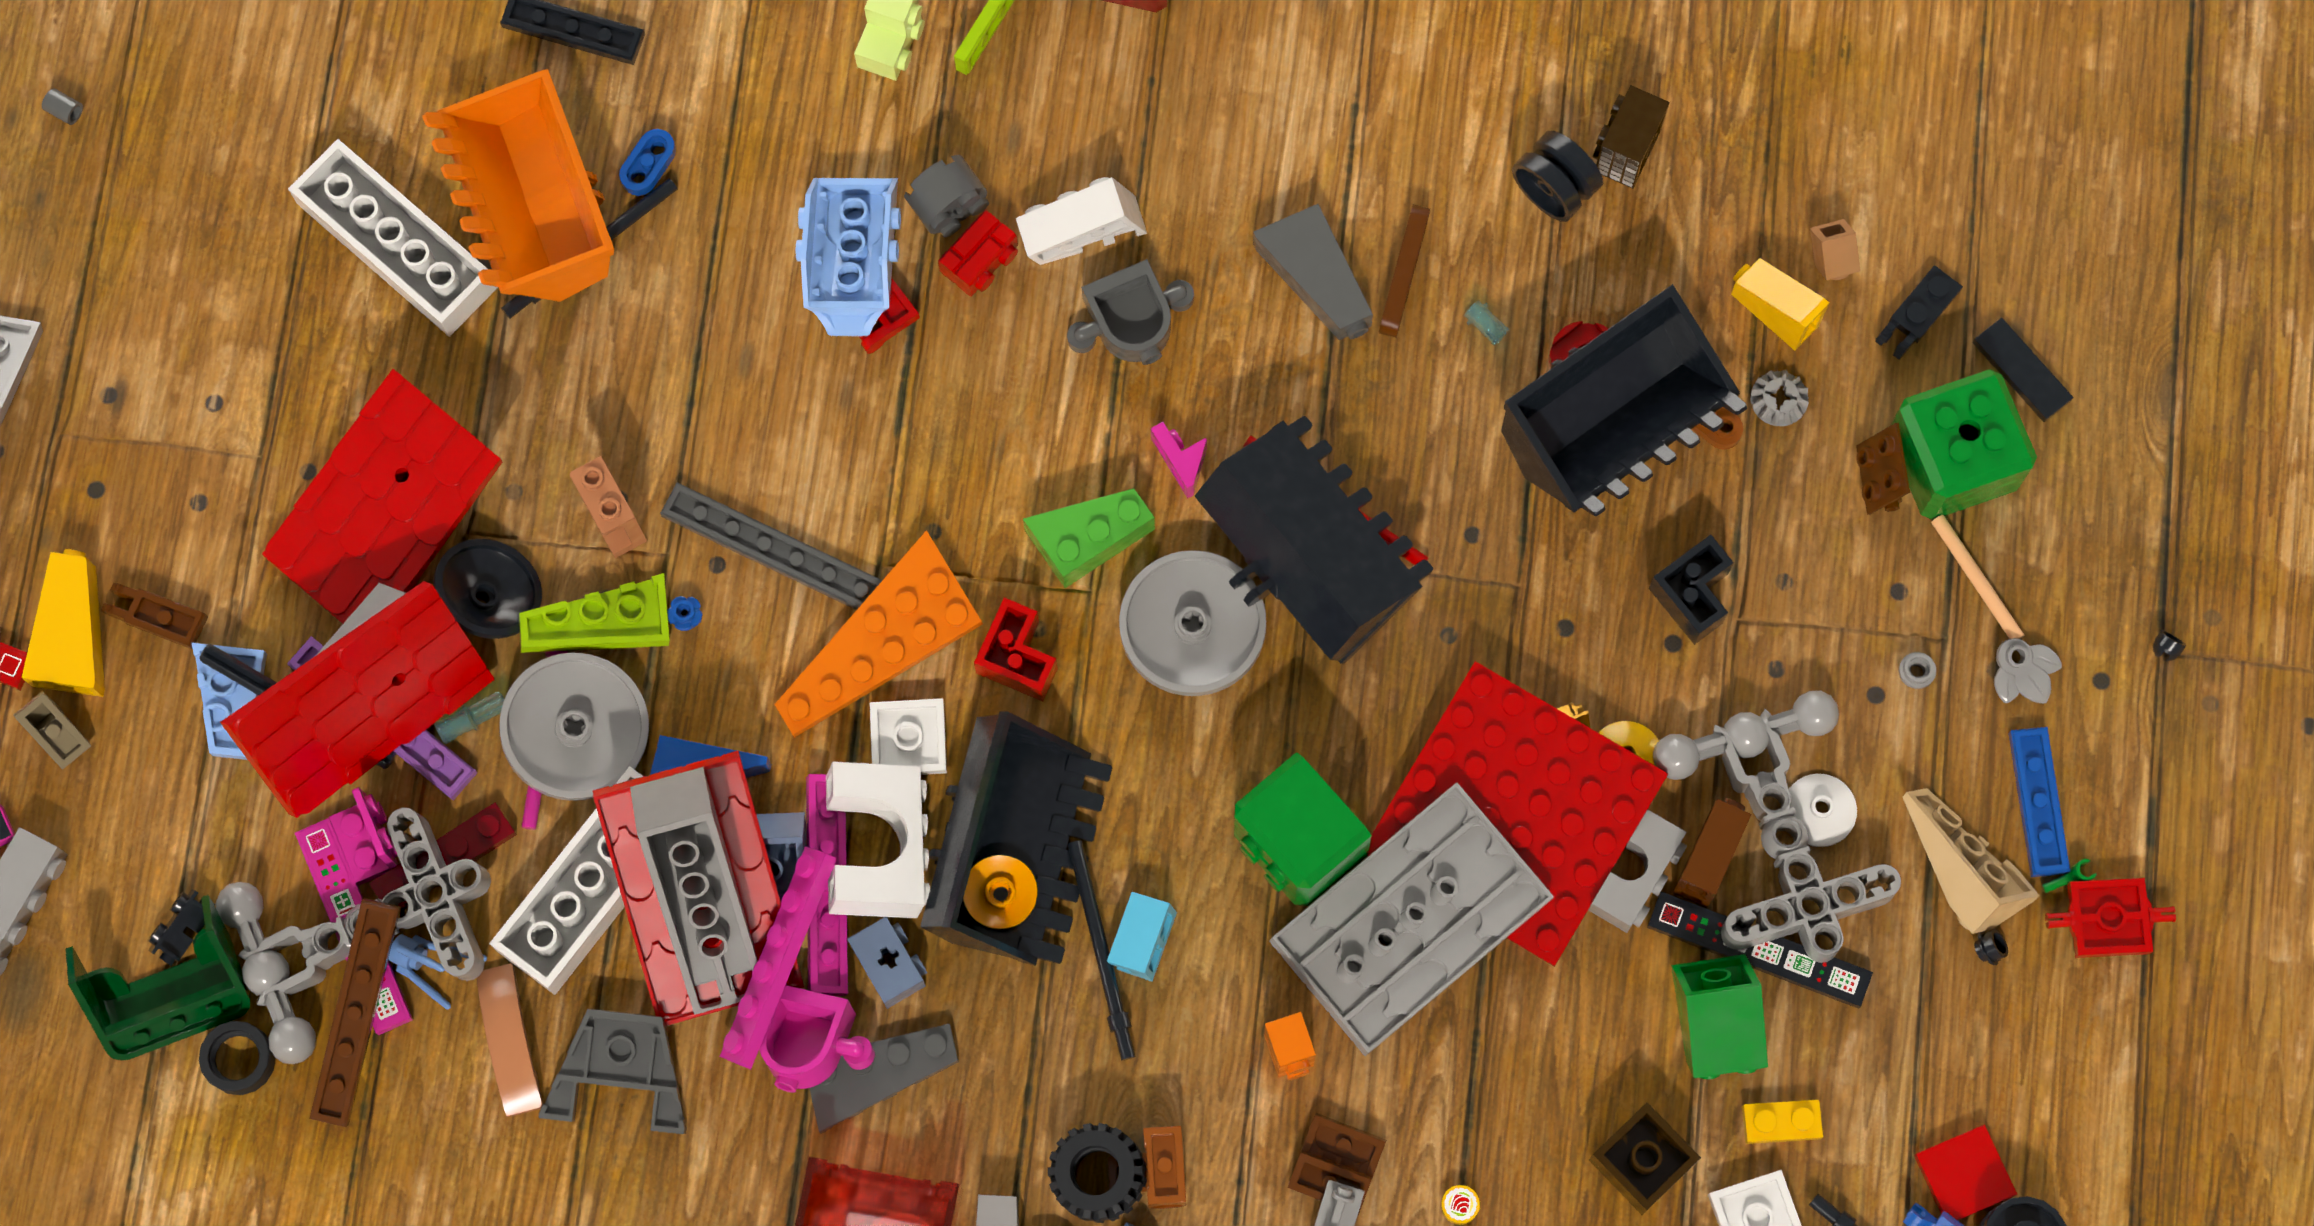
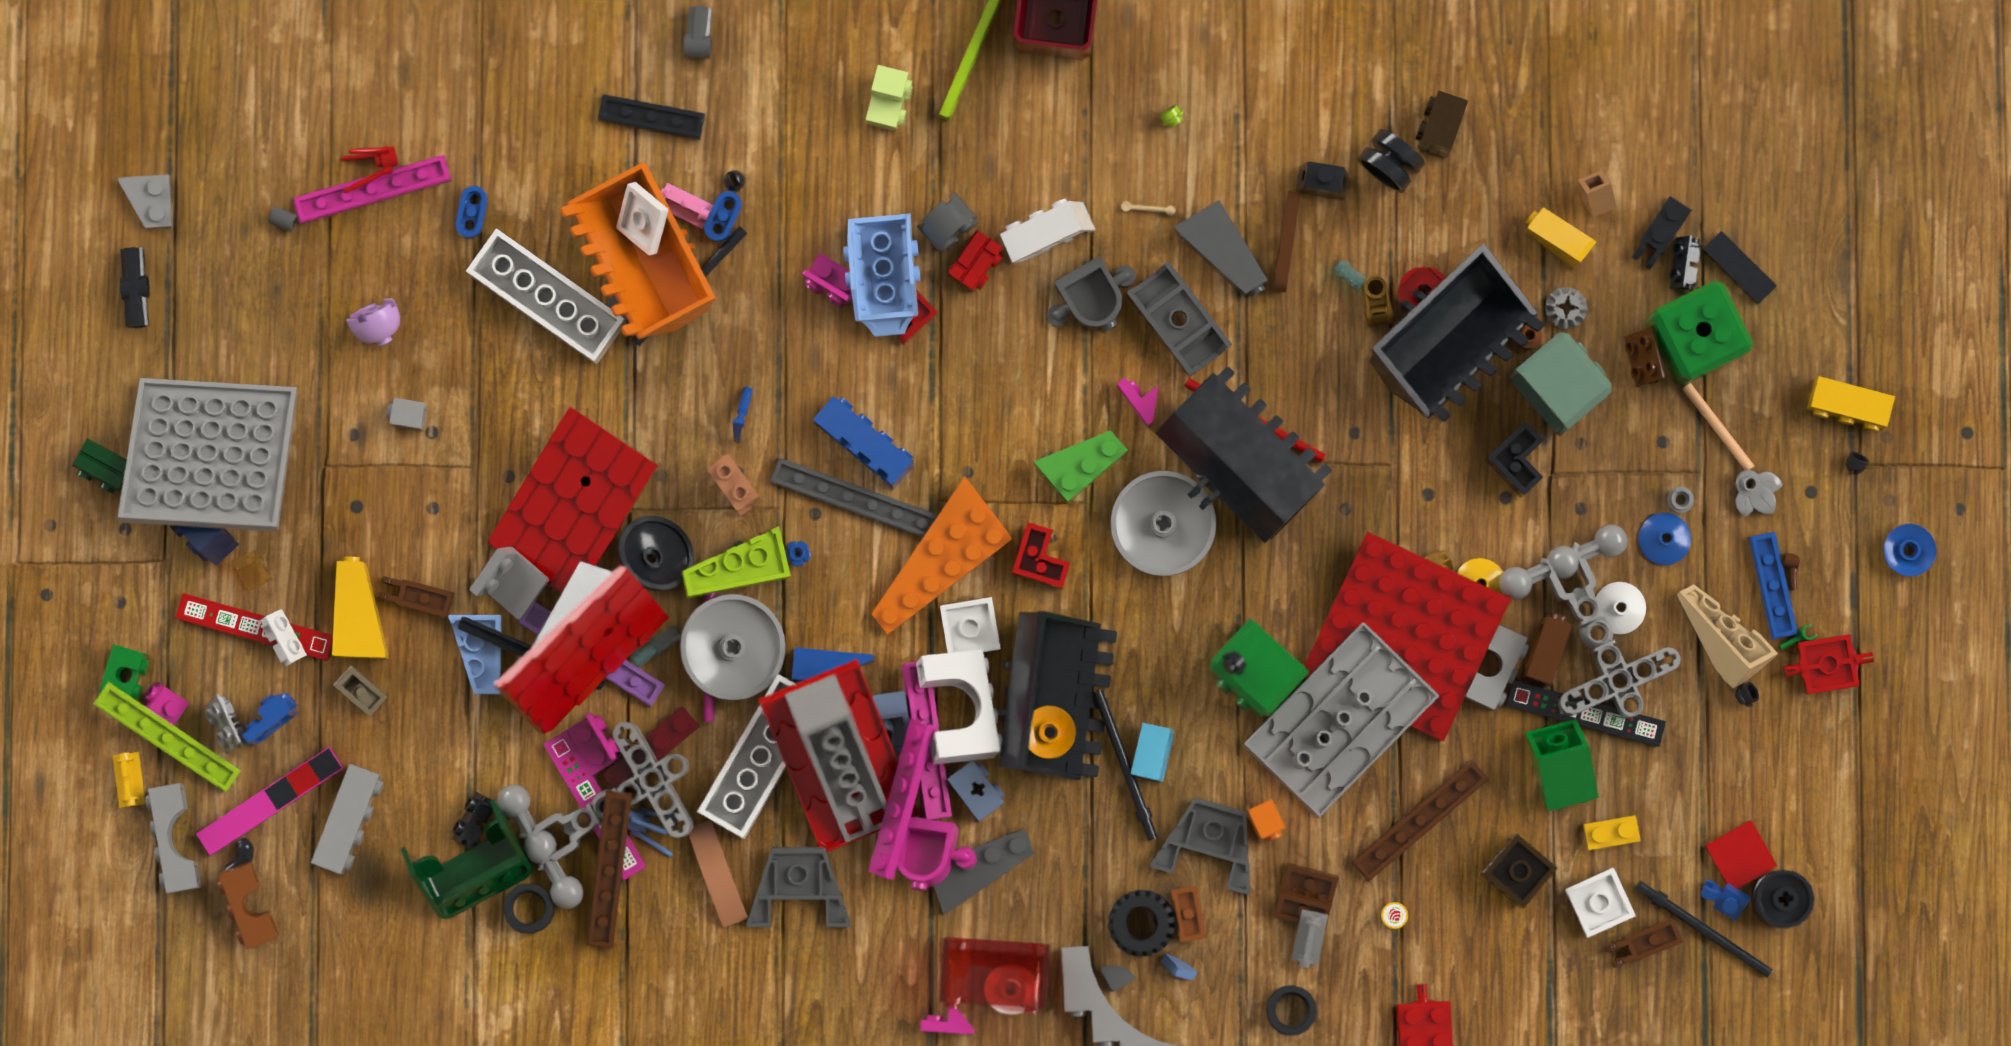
camera: 10 degrees left, 10 degrees up
none -> dark pink tile [293,155,452,224]
none -> red plant [341,146,398,193]
none -> lavender cylinder [346,298,401,346]
none -> light grey brick [386,398,428,431]
none -> blue plate [456,186,488,239]
none -> light grey bracket [469,547,549,620]
none -> white plate [616,182,669,255]
none -> bright pink hinge [661,183,713,229]
none -> black hinge [724,170,745,192]
none -> blue piece [733,386,753,443]
none -> dark pink bracket [802,253,853,308]
none -> blue wedge [813,396,914,489]
none -> tan hinge [1121,201,1176,216]
none -> dark grey piece [1126,261,1232,378]
none -> dark grey wing [1150,798,1250,895]
none -> lime plate [1159,105,1184,128]
none -> black plate [1222,650,1247,676]
none -> black torso [1295,162,1348,200]
none -> reddish brown tile [1351,760,1489,882]
none -> pearl gold piece [1362,275,1393,327]
none -> sand green plate [1509,333,1611,436]
none -> blue dish [1638,513,1691,565]
none -> black hinge [1669,235,1701,291]
none -> reddish brown hand [1783,553,1800,590]
none -> yellow brick [1807,376,1895,432]
none -> blue dish [1883,524,1936,576]

